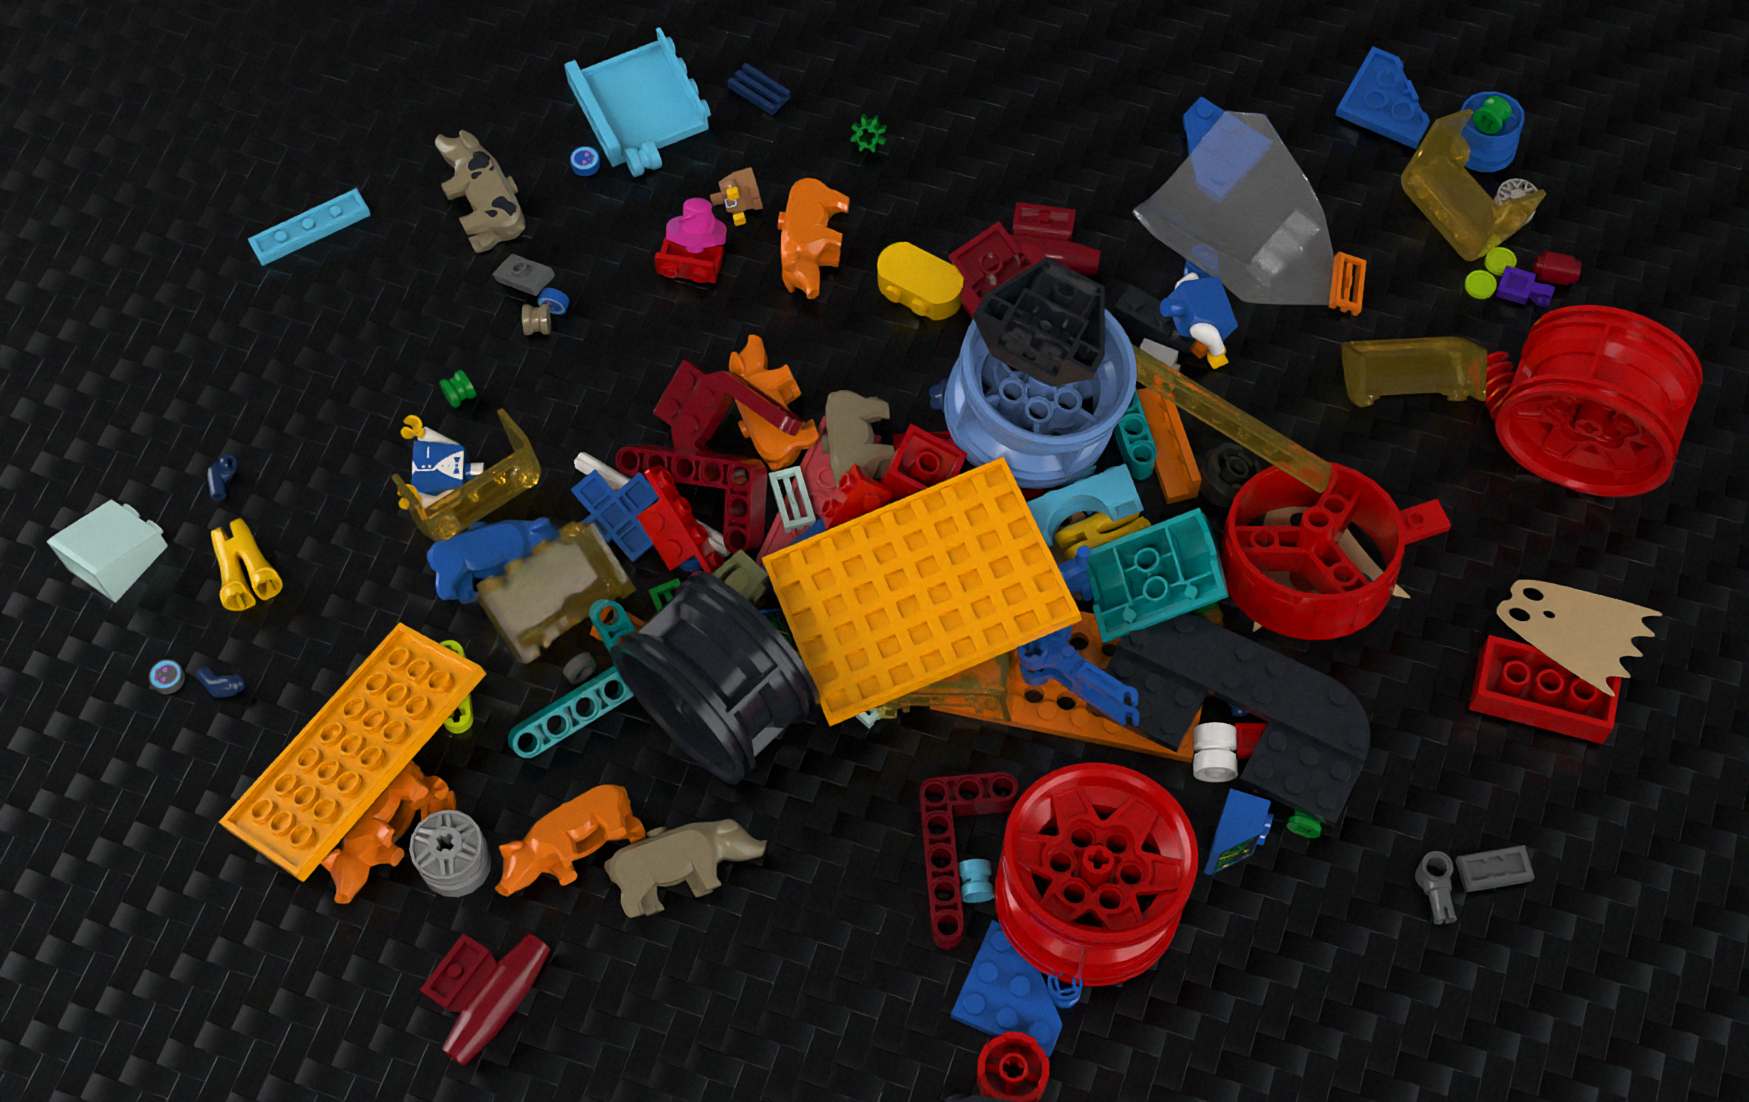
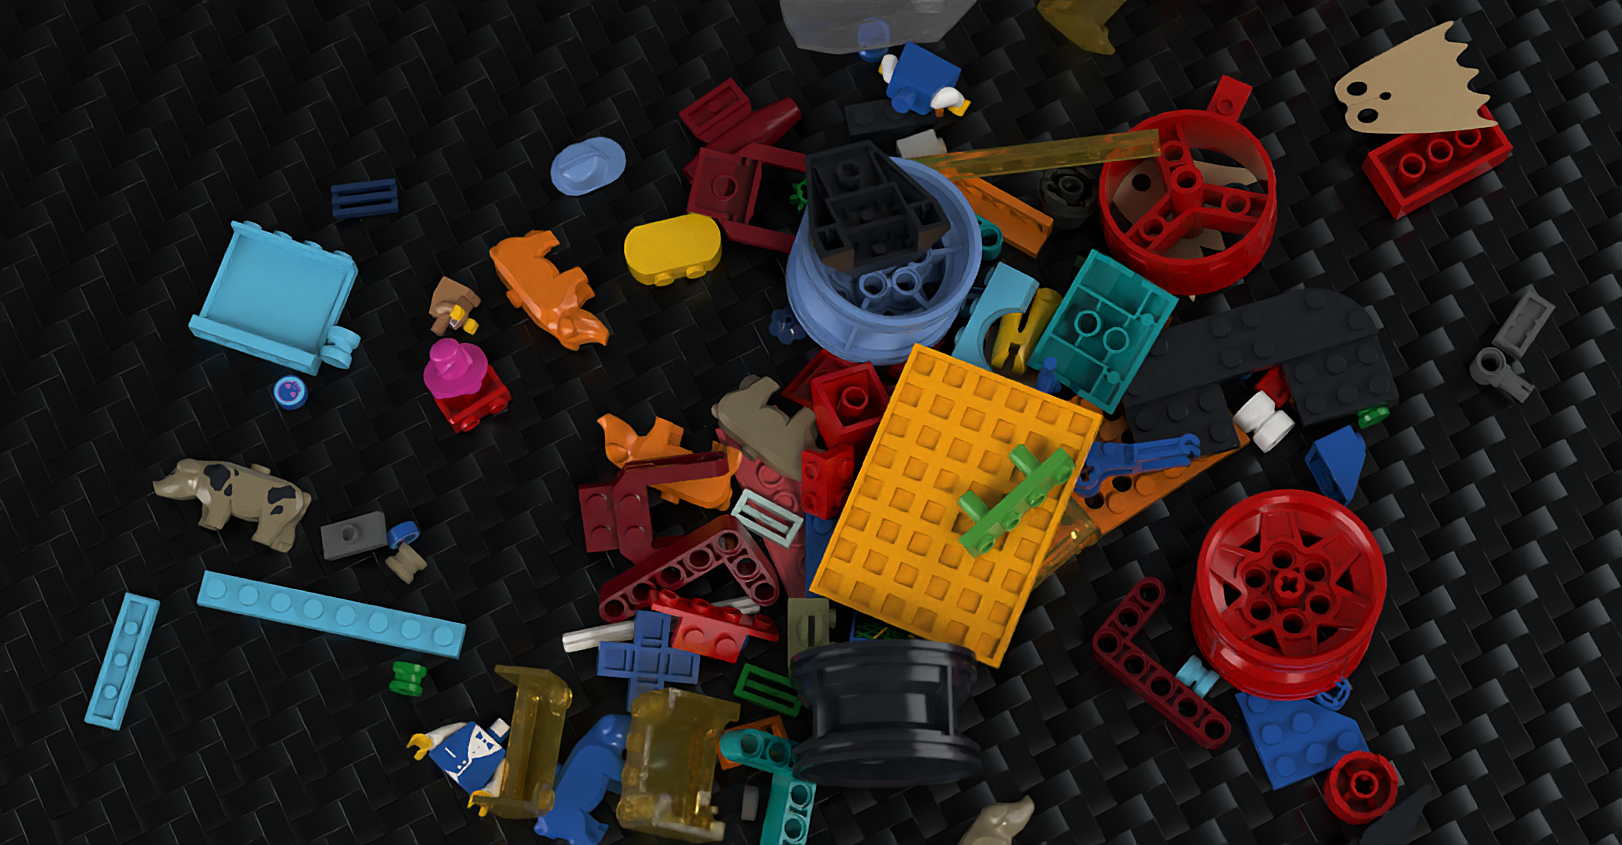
camera: 45 degrees left, 10 degrees up
green gear [850,114,887,152] -> none
none -> medium azure plate [197,570,466,659]
none -> medium blue piece [551,137,626,196]
none -> bright green plate [958,444,1076,559]

